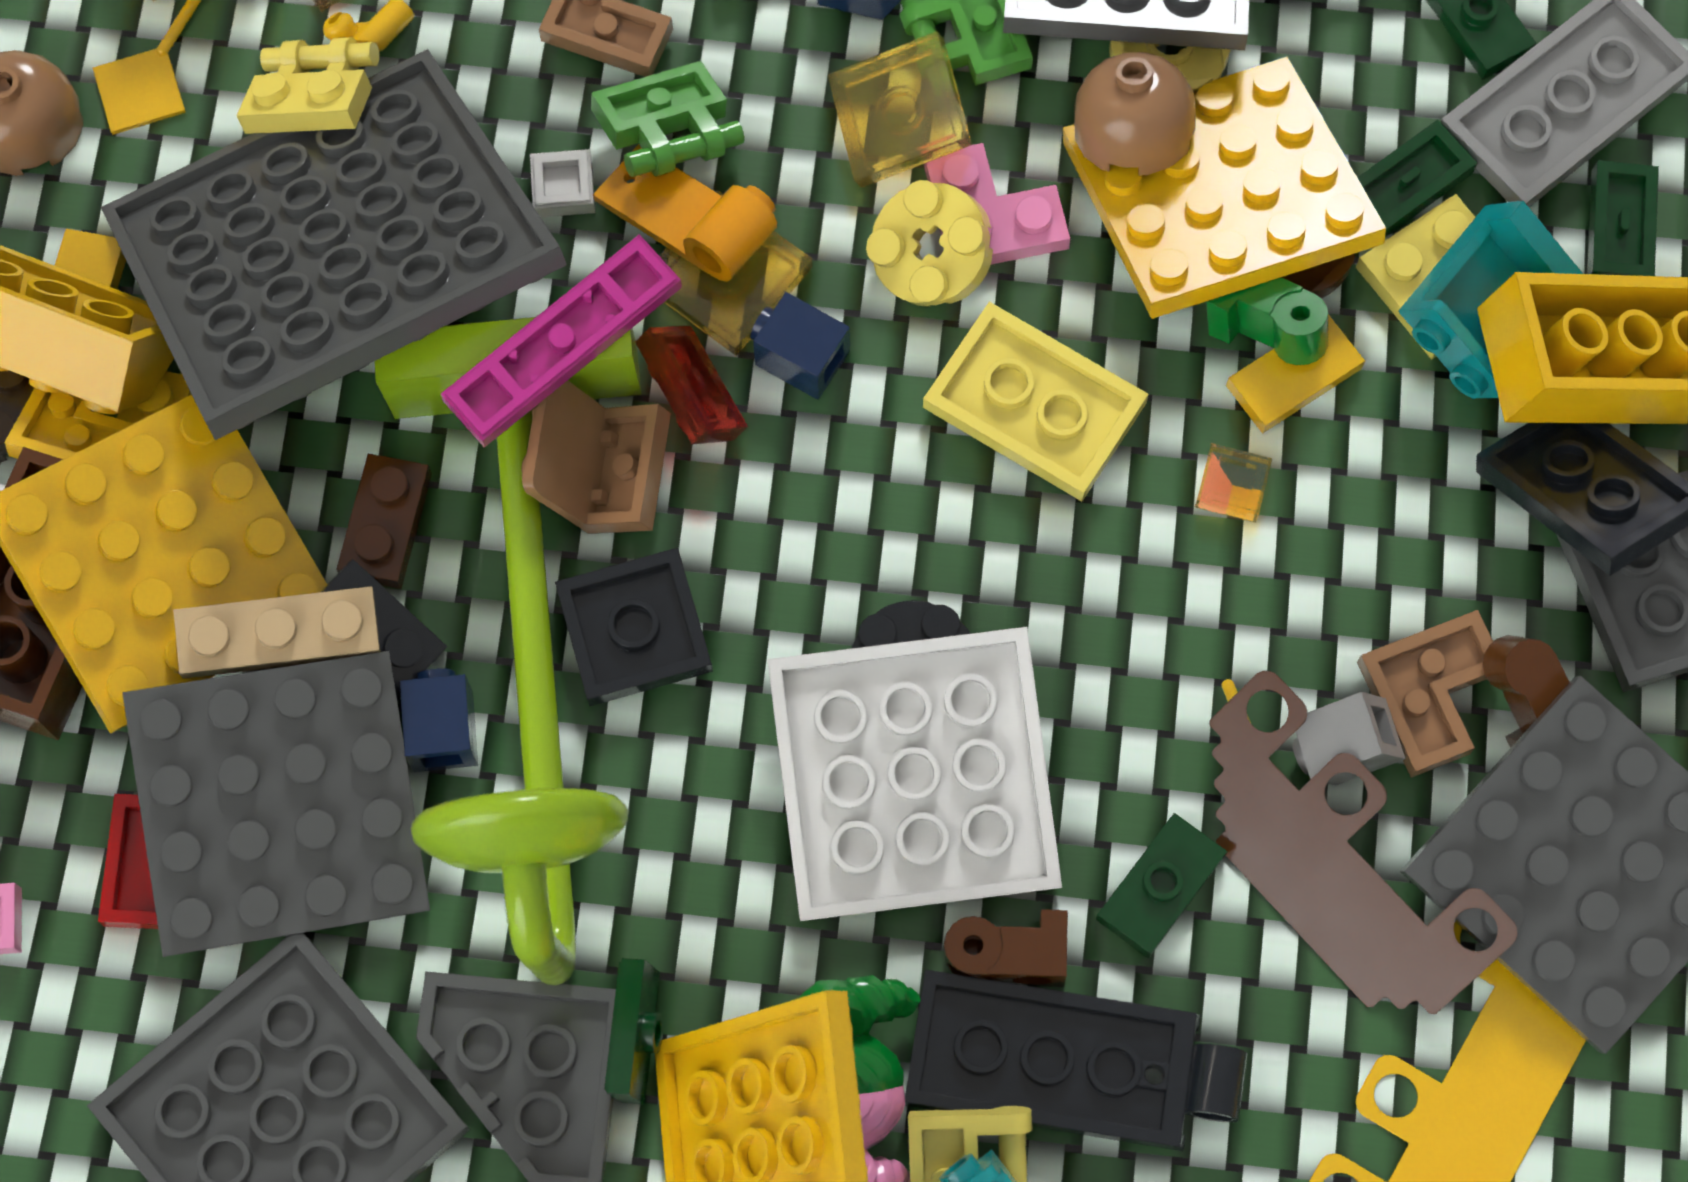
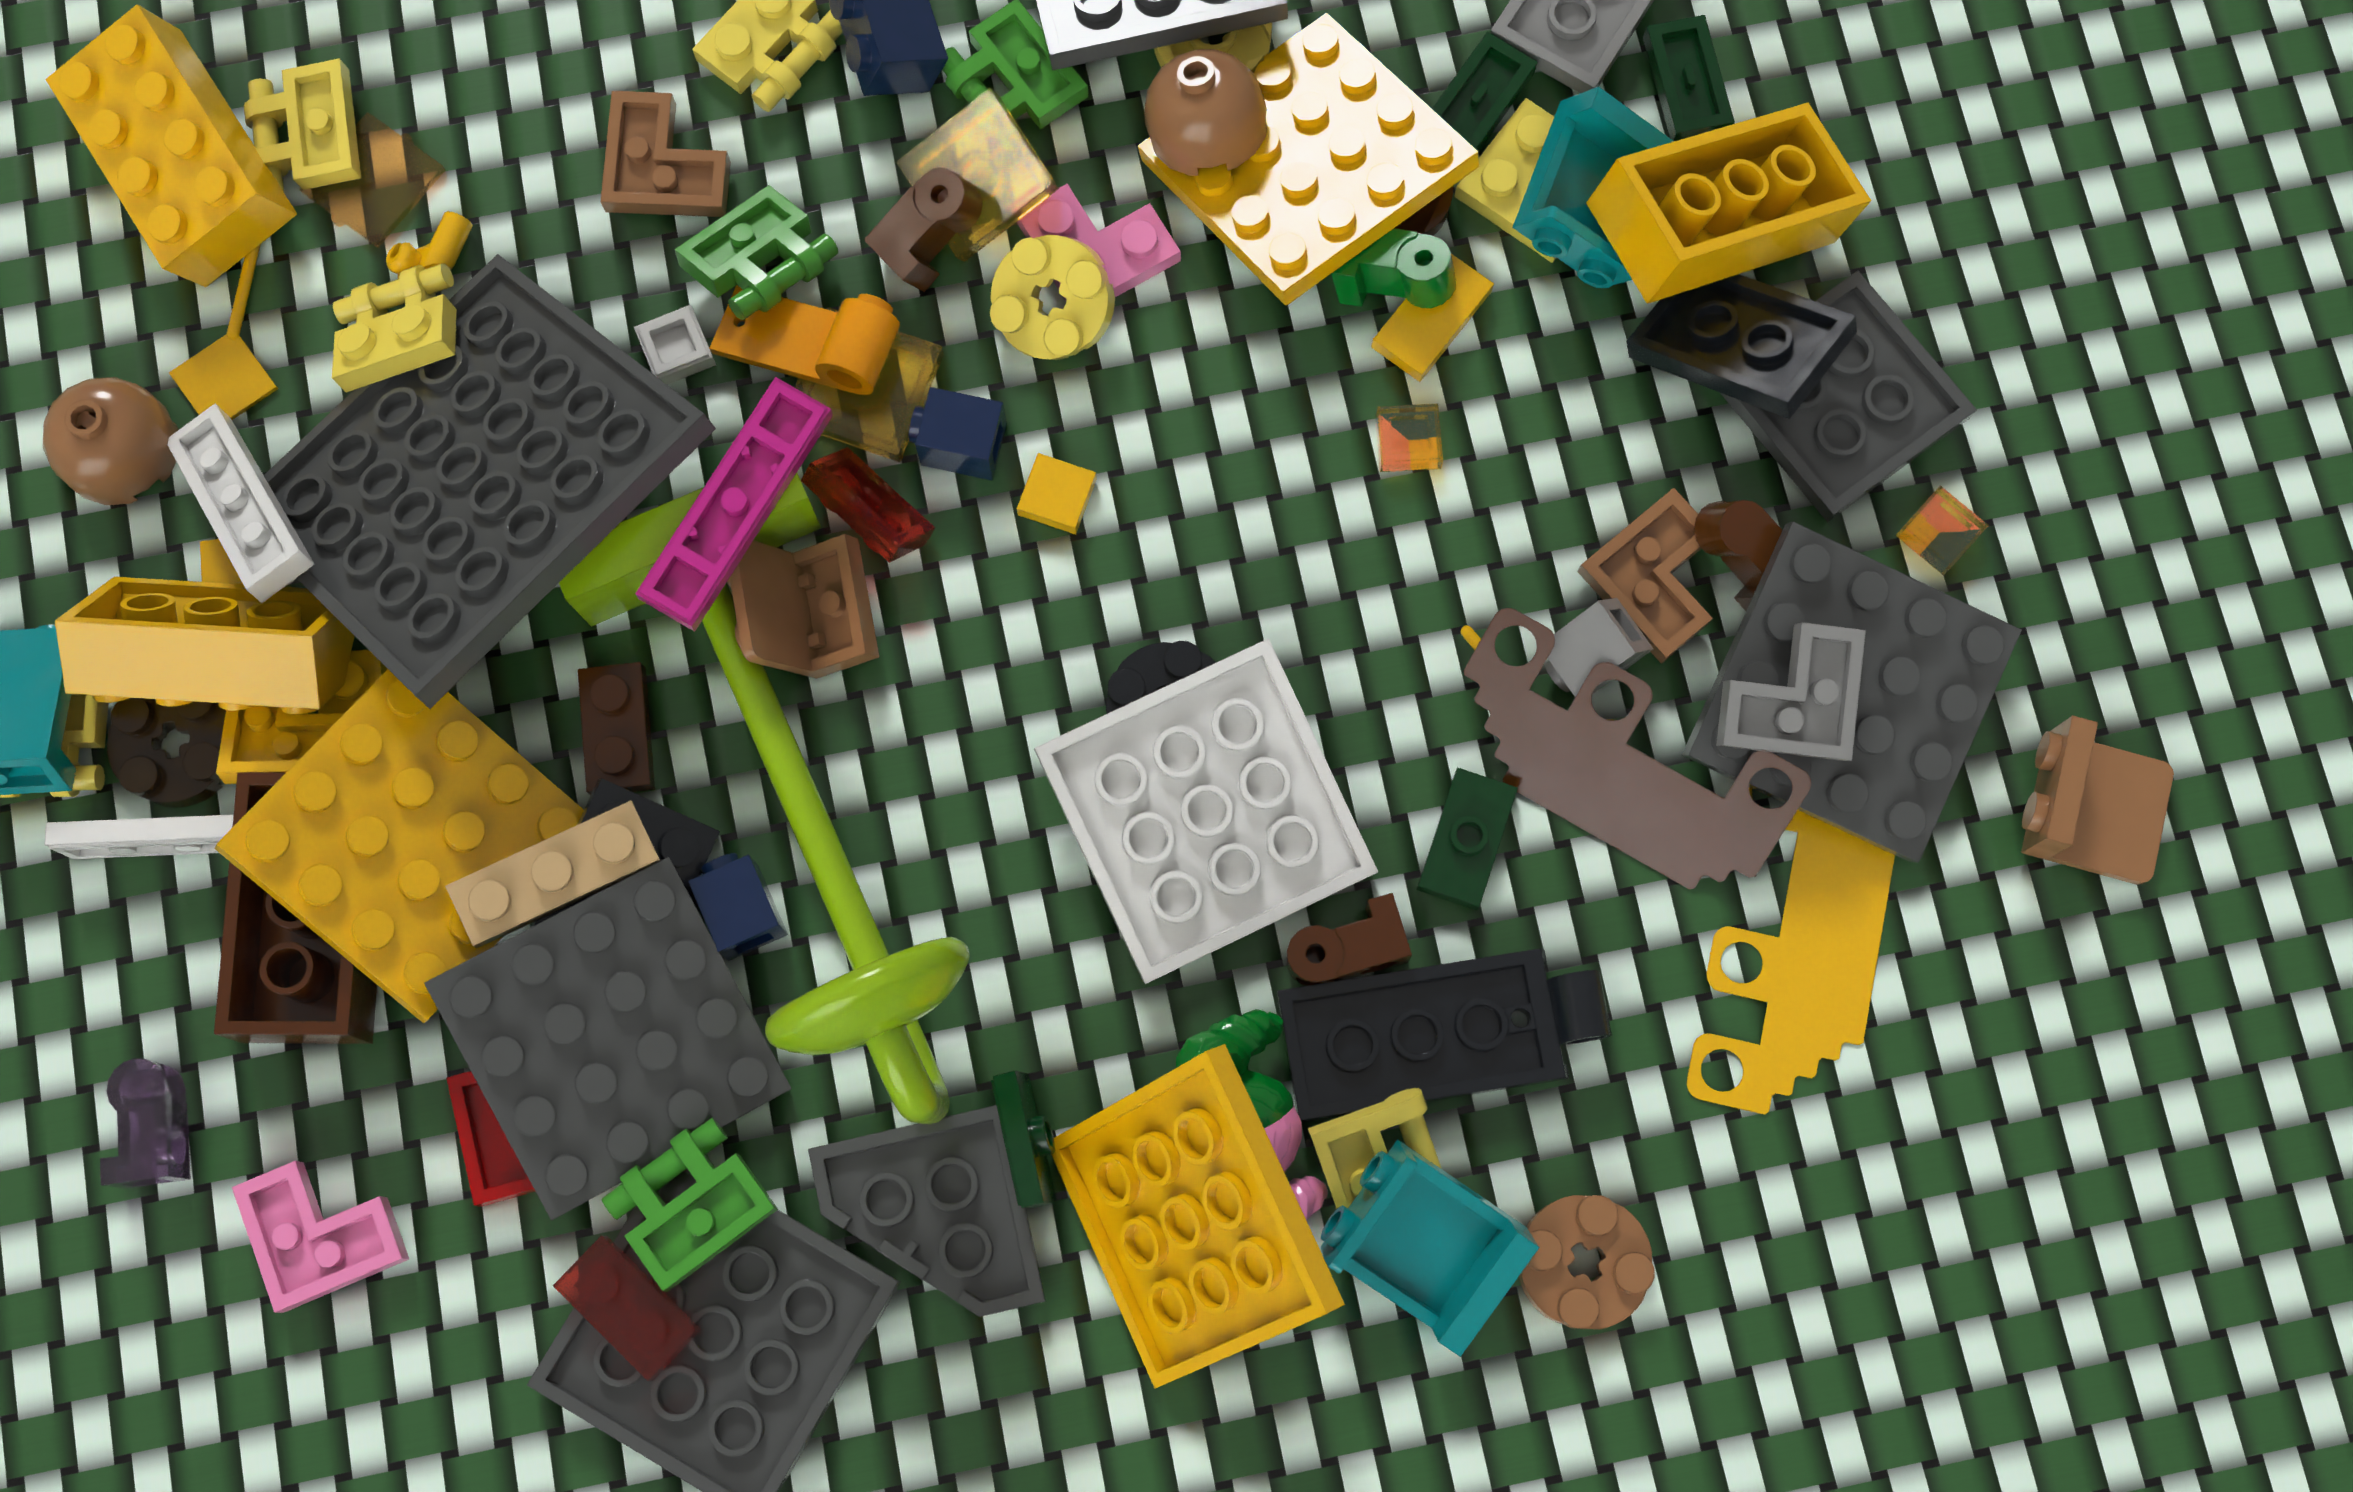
camera: 20 degrees left, 5 degrees up
black plate [555,548,713,706] -> none
light yellow plate [923,302,1149,502] -> none
none -> white plate [167,403,315,603]
none -> clear red plate [553,1235,701,1381]
none -> bright green plate [601,1117,778,1292]
none -> reddish brown leg [864,167,983,292]
none -> yellow tile [1017,453,1097,535]
none -> light grey plate [1716,622,1866,761]

